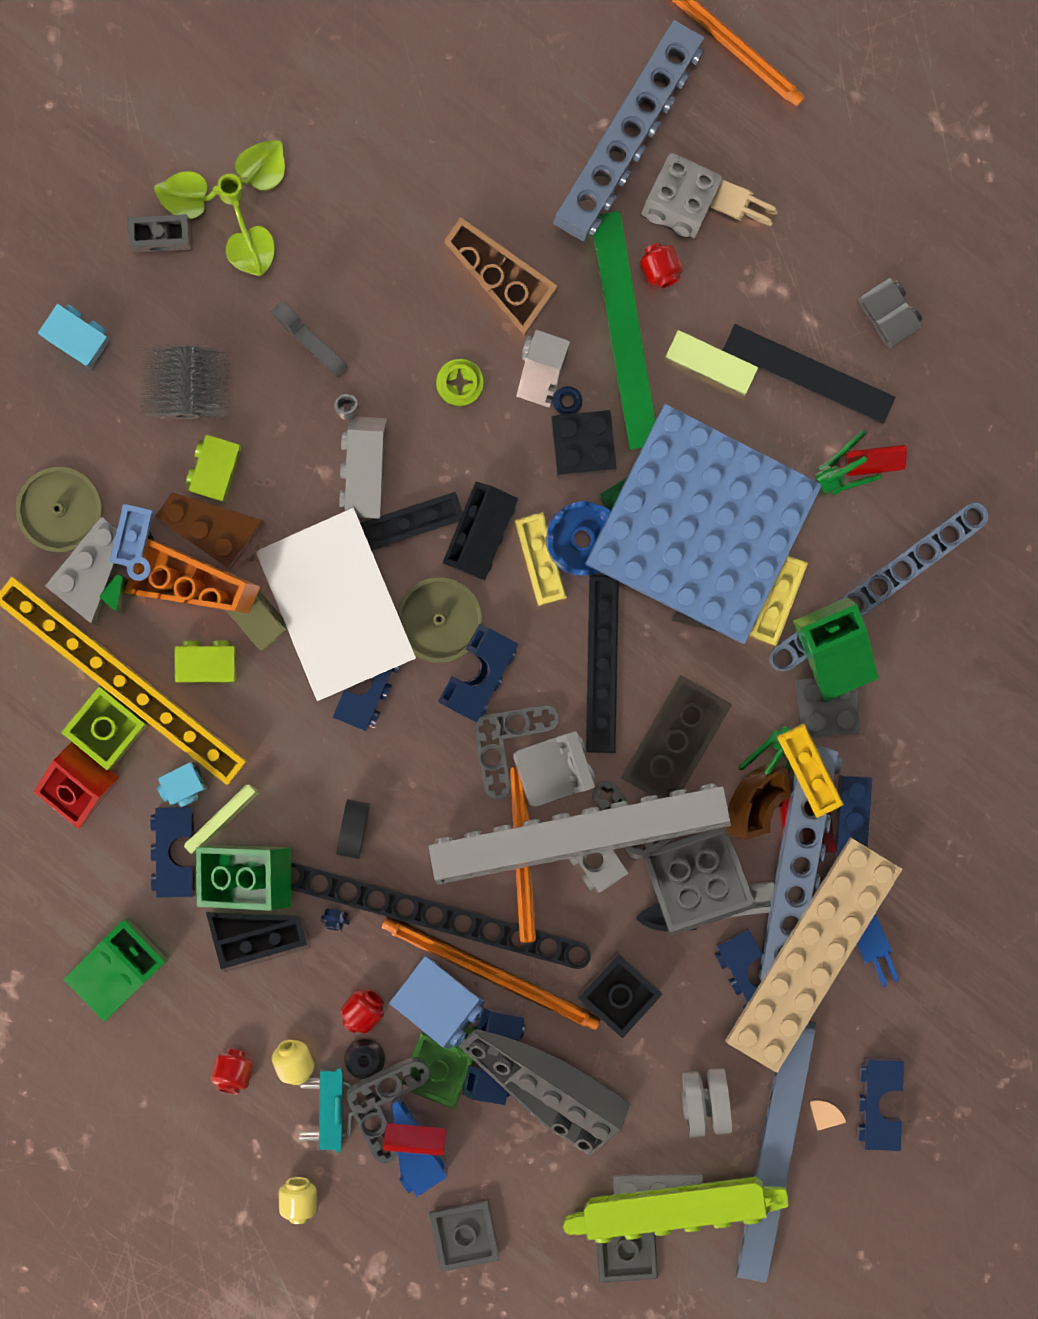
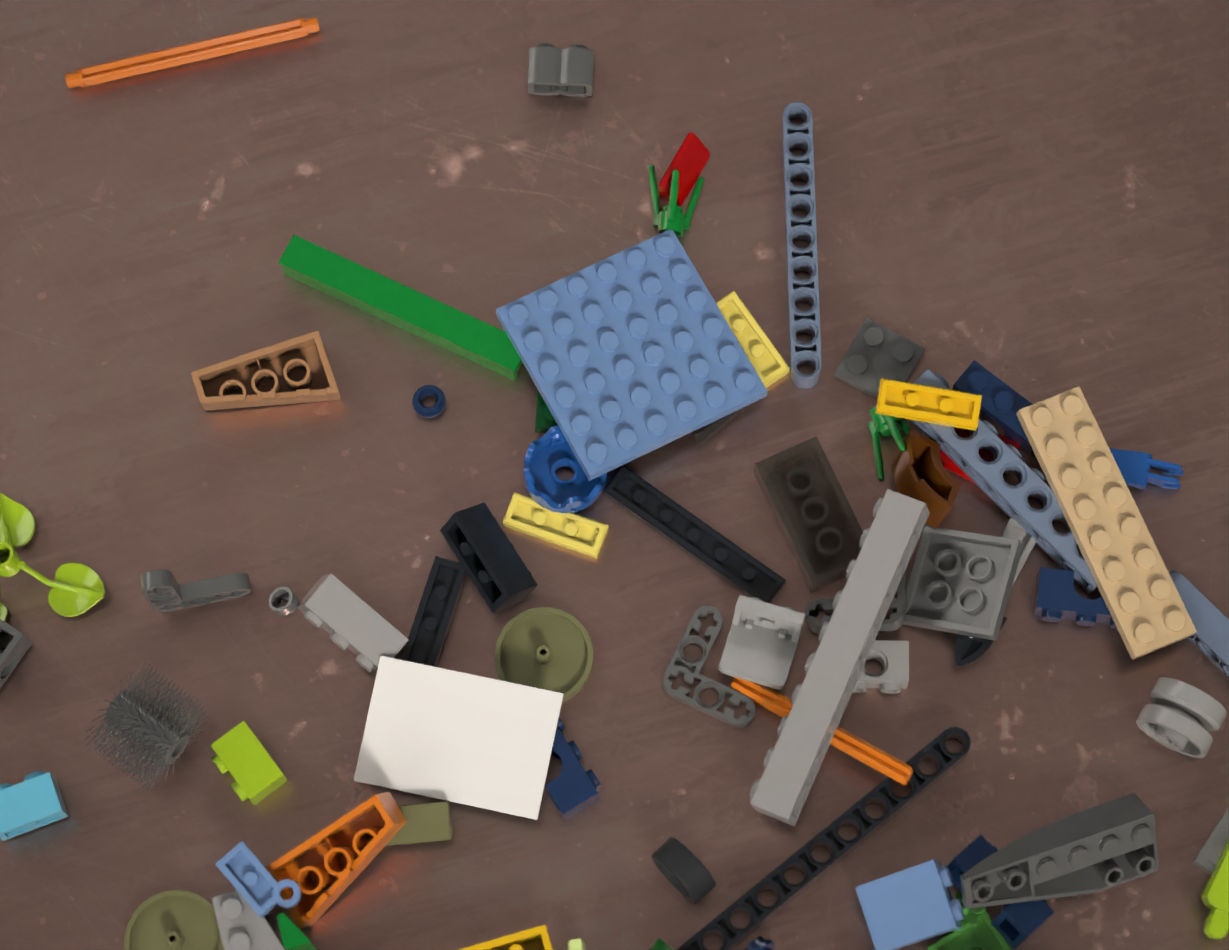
camera: 45 degrees left, 15 degrees down
reddish brown wedge [155,492,265,570] -> none
lime brick [175,640,237,683] -> none
orange piece [382,917,601,1030] -> none
lime gear [436,359,484,407] -> none
dark blue arch [438,624,518,723] -> none
light grey wedge [516,330,570,408] -> none
black brick [551,410,617,478] -> none
sand blue brick [553,20,704,242] -> none
black brick [578,952,663,1039] -> none
red head [640,242,683,289] -> none
light grey bracket [641,153,722,239] -> none
yellowish green tile [665,330,758,395] -> none
tan arm [709,180,778,226] -> none
black tile [722,324,896,425] -> none
green slope [793,597,879,702] -> none

